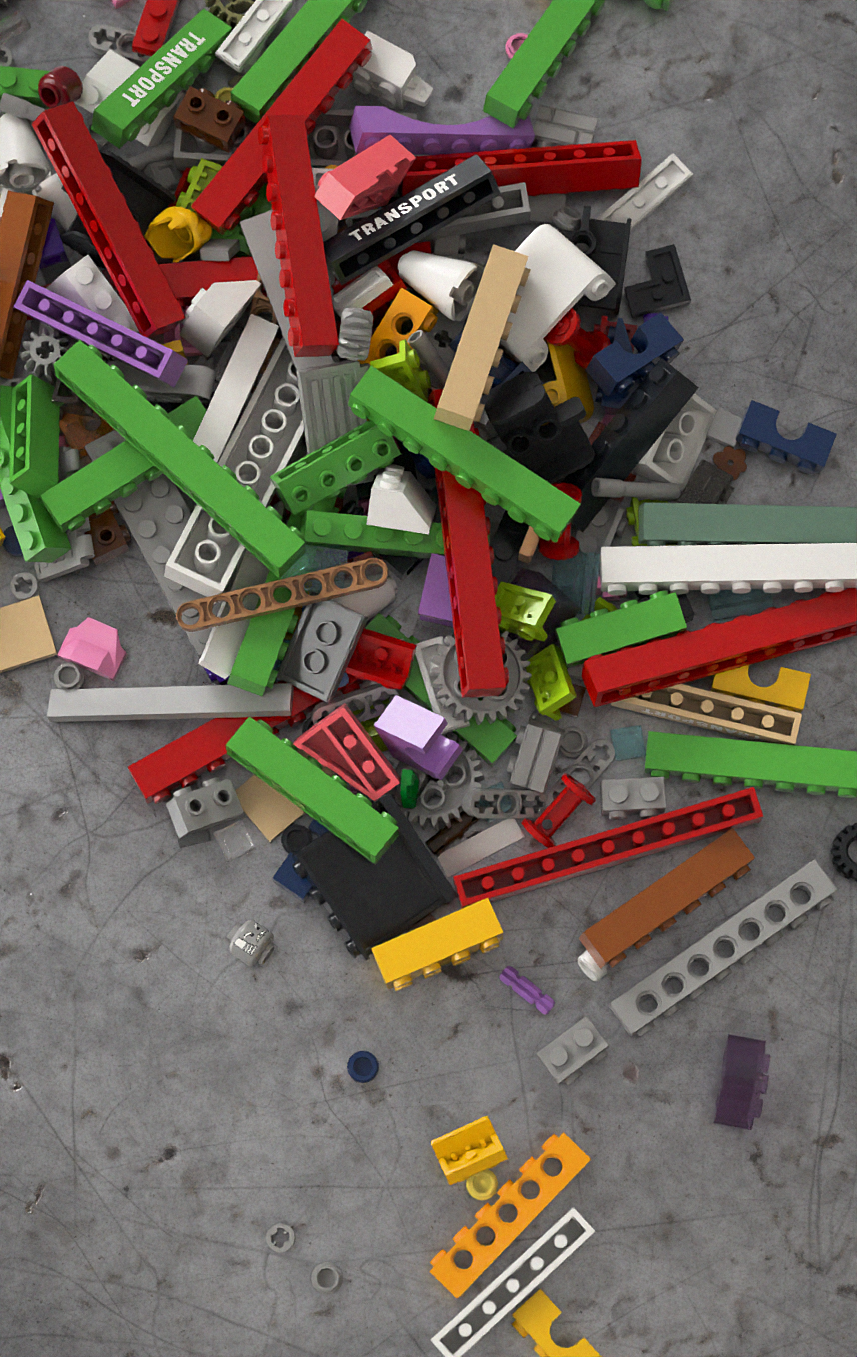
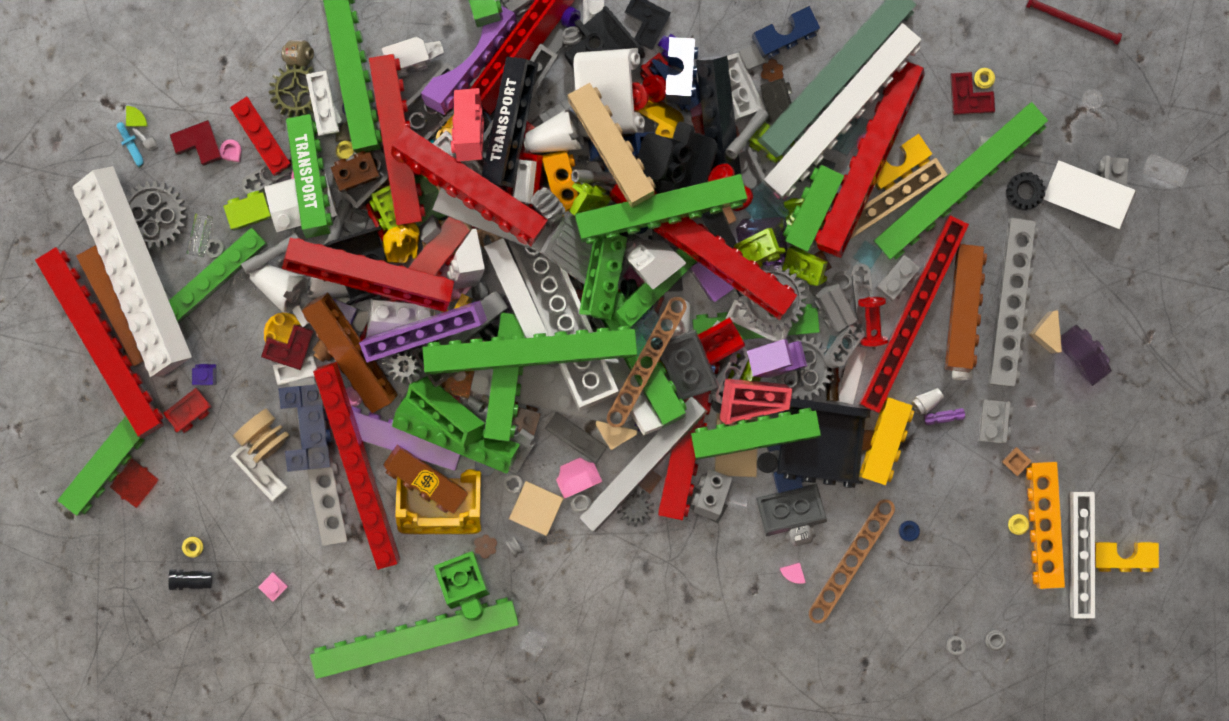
camera: 50 degrees left, 10 degrees up
dark red head [38,66,83,108] -> none
green tile [401,769,420,809] -> none
yellow bracket [431,1116,508,1185] -> none
none -> lime brick [223,191,272,231]
none -> dark grey tile [545,412,607,464]
none -> dark purple tile [561,7,581,28]
none -> tan slope [596,421,637,450]
none -> dark grey gear [617,489,654,527]
none -> reddish brown tile [639,471,662,494]
none -> dark grey tile [756,483,827,537]
none -> bright pink tile [779,563,806,584]
none -> medium nougat beam [808,499,895,623]
none -> white cone [911,388,944,416]
none -> medium nougat plate [1002,447,1032,476]
none -> tan slope [1029,310,1062,354]

